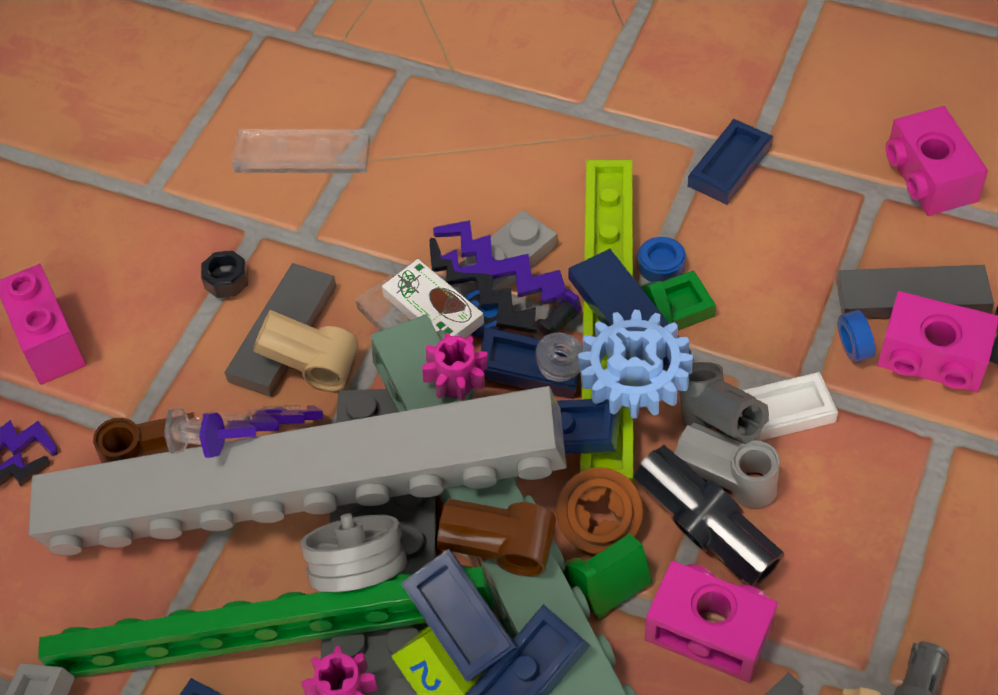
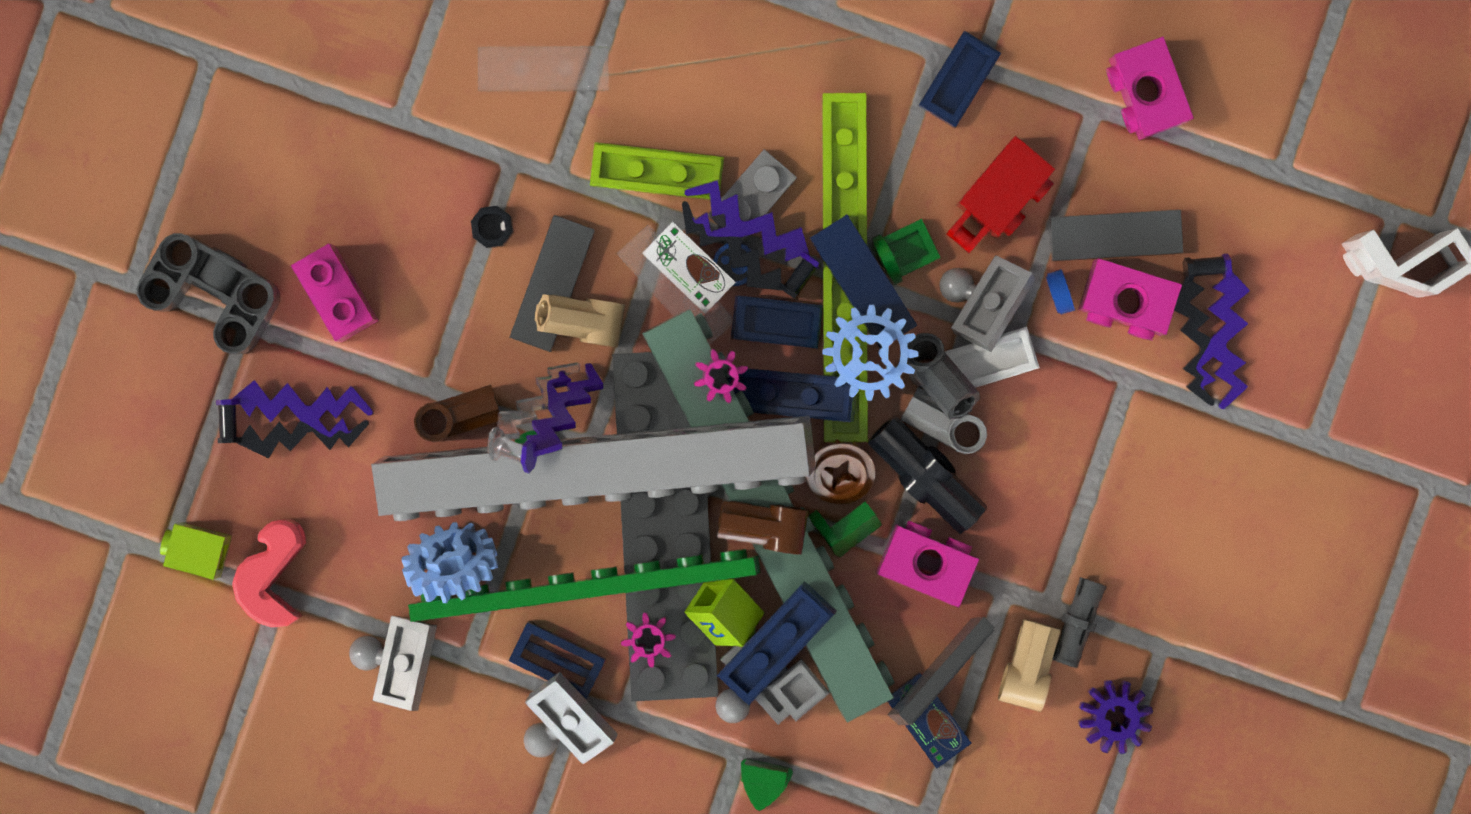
camera: 10 degrees left, 35 degrees up
light grey wheel [300,513,408,592] -> none
dark blue tile [401,549,518,682] -> none
clear plate [535,333,583,382] -> none
blue tile [638,237,686,282] -> none
none -> light blue gear [402,522,498,603]
none -> lime tile [590,142,724,200]
none -> light grey plate [939,255,1035,352]
none -> red brick [946,135,1055,254]

